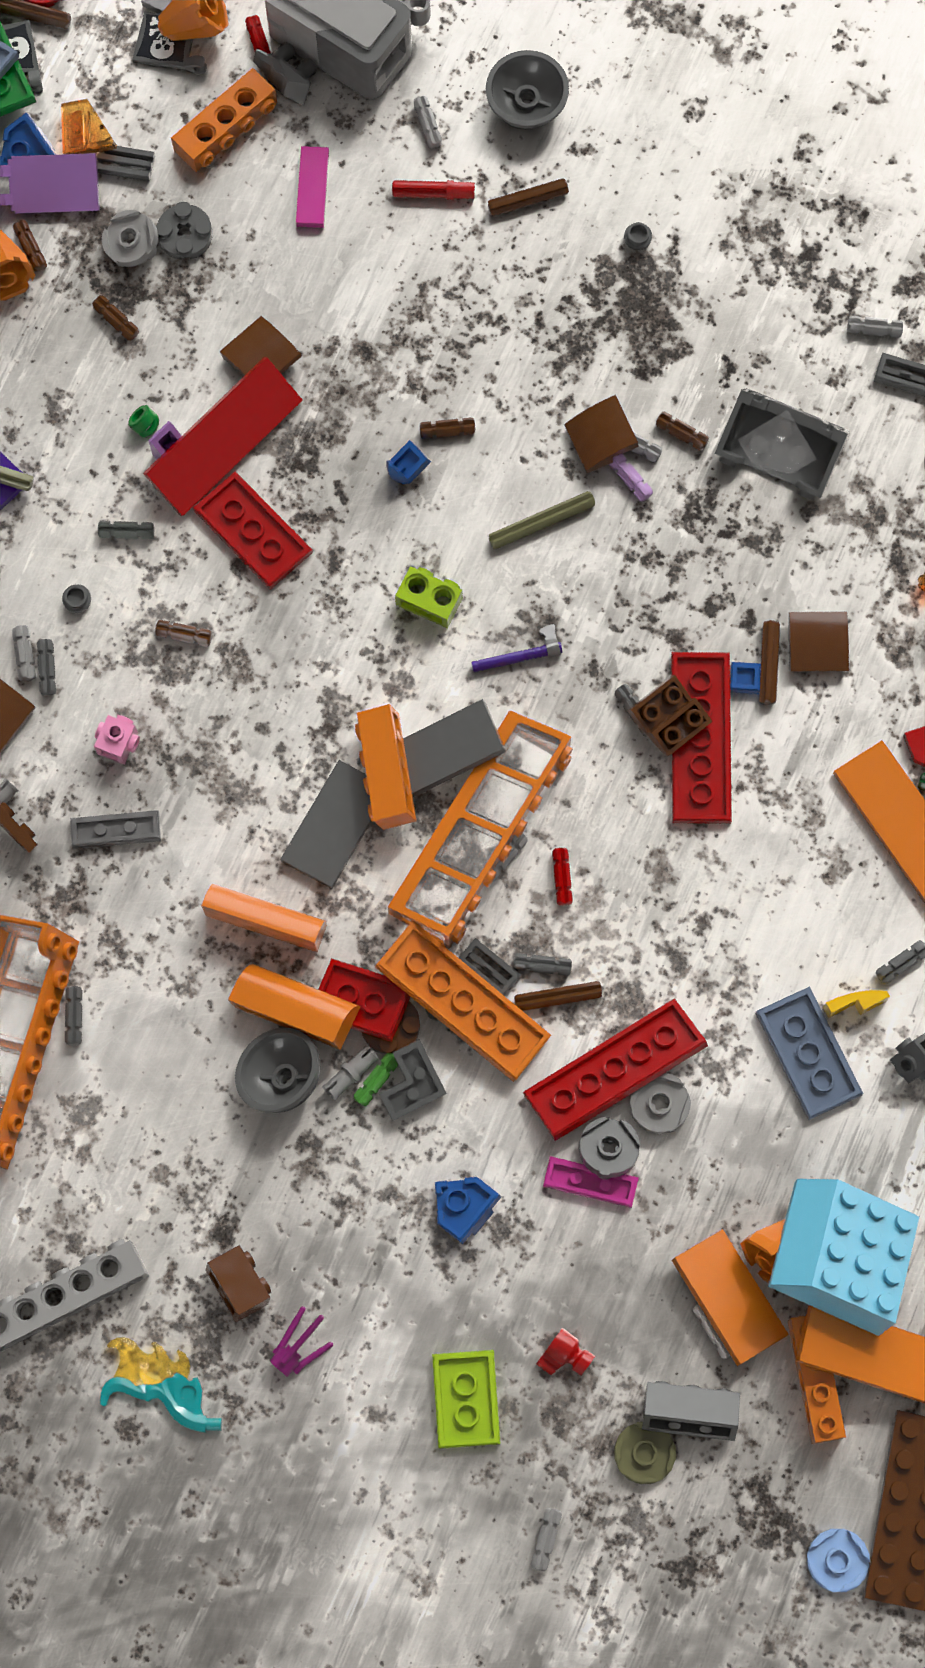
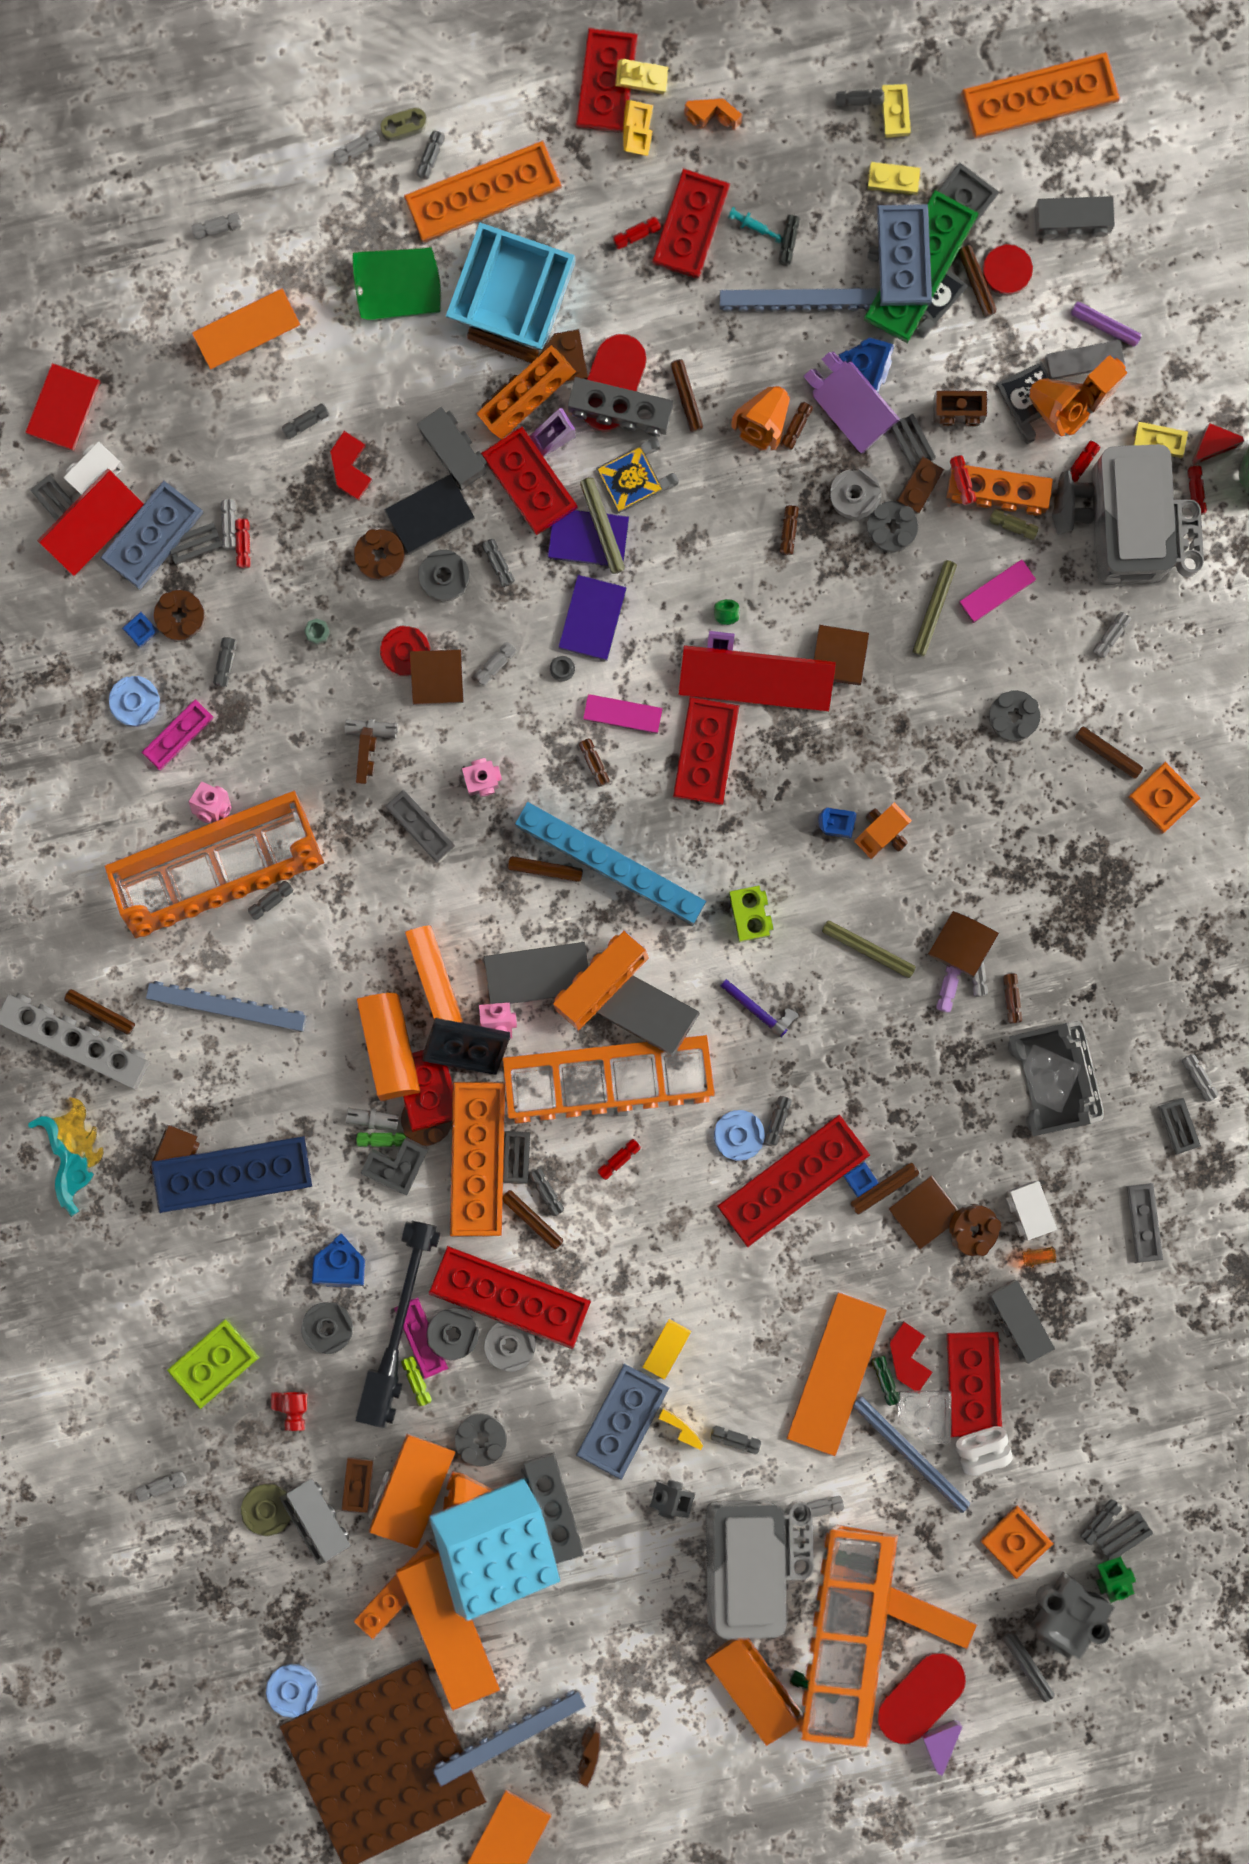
camera: 50 degrees right, 10 degrees up
dark grey axle [37,639,56,696] -> none
clear orange wing [61,99,117,154] -> none
pearl dark grey axle [98,521,155,539] -> none
dark grey hat [235,1027,320,1113] -> none
magenta plant [270,1306,333,1377] -> none
red axle [392,180,475,200] -> none
dark grey hat [486,50,569,129] -> none
dark grey plate [624,222,652,250] -> none
reddish brown slope [627,675,712,757] -> none
none -> reddish brown axle [64,989,135,1035]
none -> sand blue piece [146,981,307,1032]
none -> dark blue tile [151,1136,313,1213]
none -> dark grey plate [301,1302,353,1354]
none -> reddish brown plate [342,1457,374,1513]
none -> black bar [355,1220,441,1428]
none -> lime axle [401,1356,431,1406]
none -> black tile [422,1018,510,1075]
none -> dark grey plate [455,1413,507,1466]
none -> bright pink brick [479,1003,517,1039]
none -> reddish brown axle [508,856,583,882]
none -> dark azure brick [515,802,706,925]
none -> dark grey brick [521,1453,584,1564]
none -> dark purple tile [559,575,627,661]
none -> dark pink tile [583,694,663,734]
none -> yellow slope [642,1319,691,1380]
none -> light blue tile [714,1110,765,1161]
none -> orange slope [854,802,912,859]
none -> reddish brown plate [896,457,945,513]
none -> olive axle [913,560,957,656]
none -> reddish brown brick [933,390,987,427]
none -> reddish brown plate [949,1204,1001,1256]
none -> red axle [950,455,976,505]
none -> dark grey plate [989,690,1041,742]
none -> olive axle [990,509,1039,540]
none -> white brick [1005,1181,1057,1240]
none -> orange tile [1128,762,1201,833]

